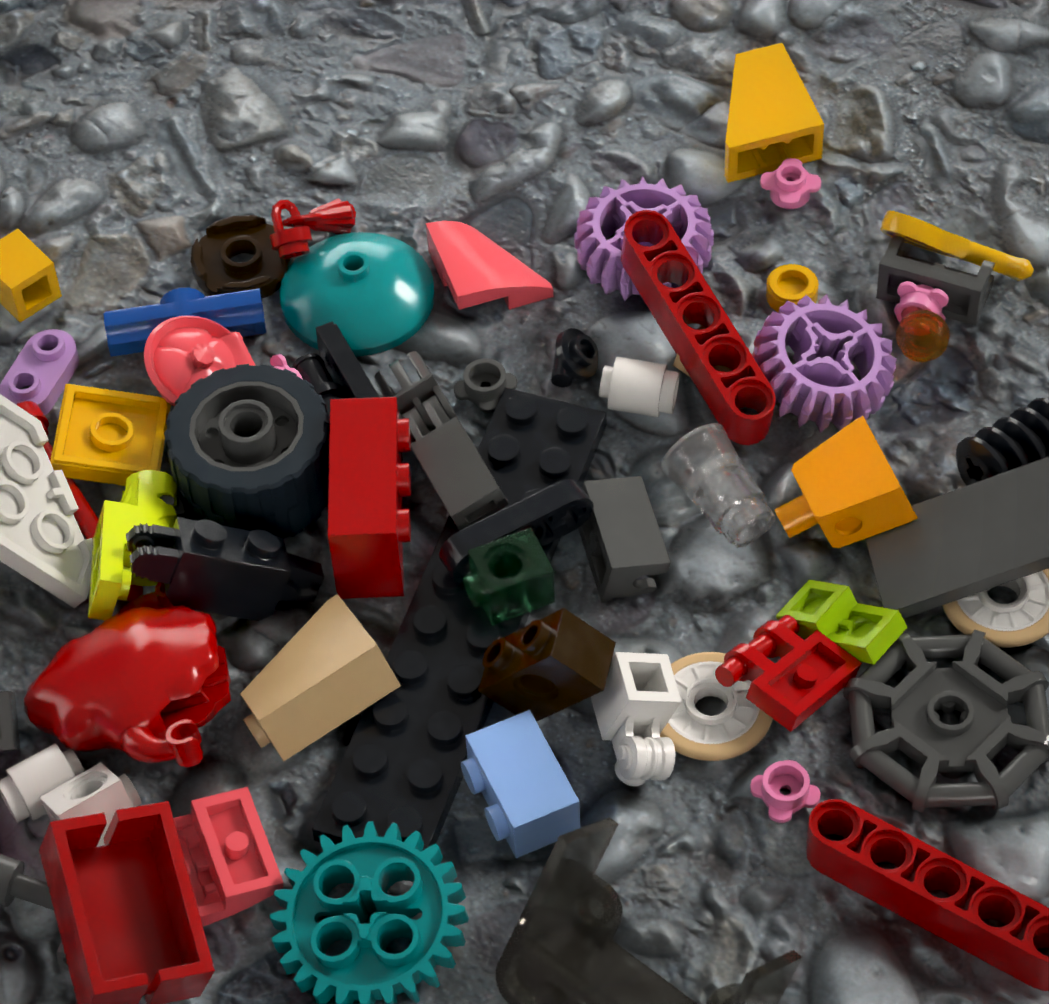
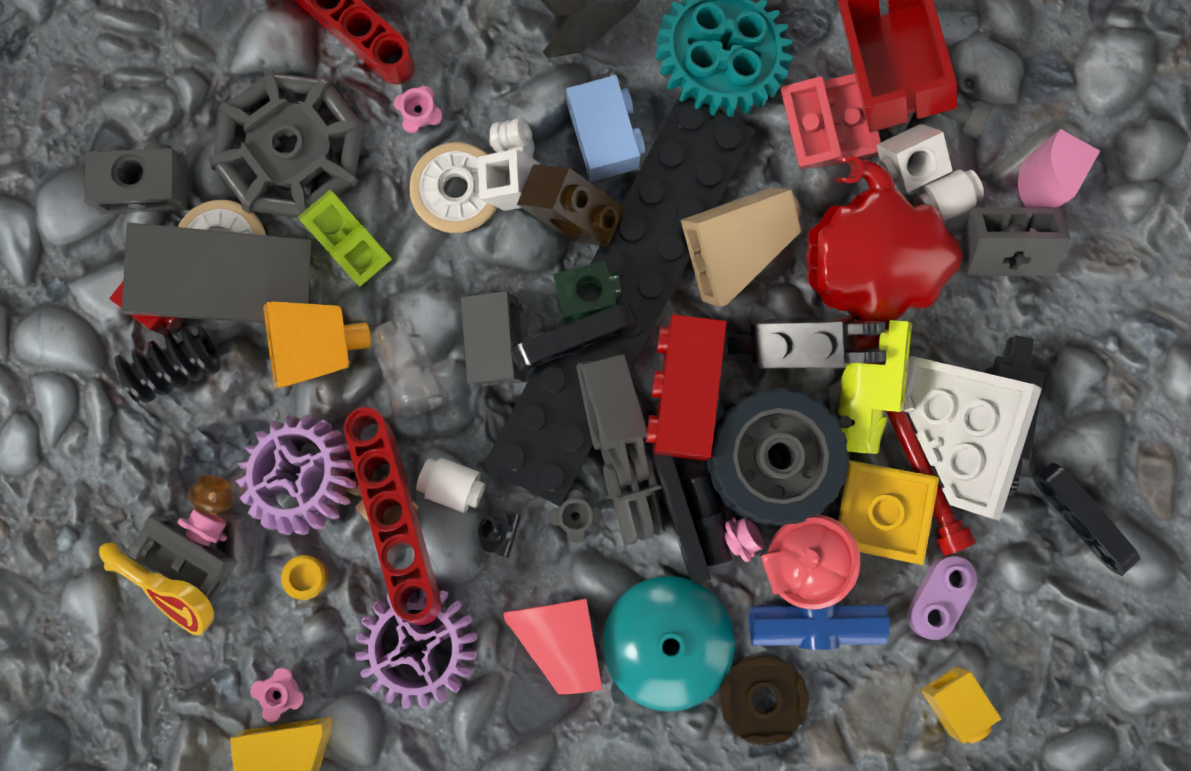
camera: 175 degrees left, 30 degrees up
red piece [269,198,356,259] -> none
red plate [715,615,862,732] -> none

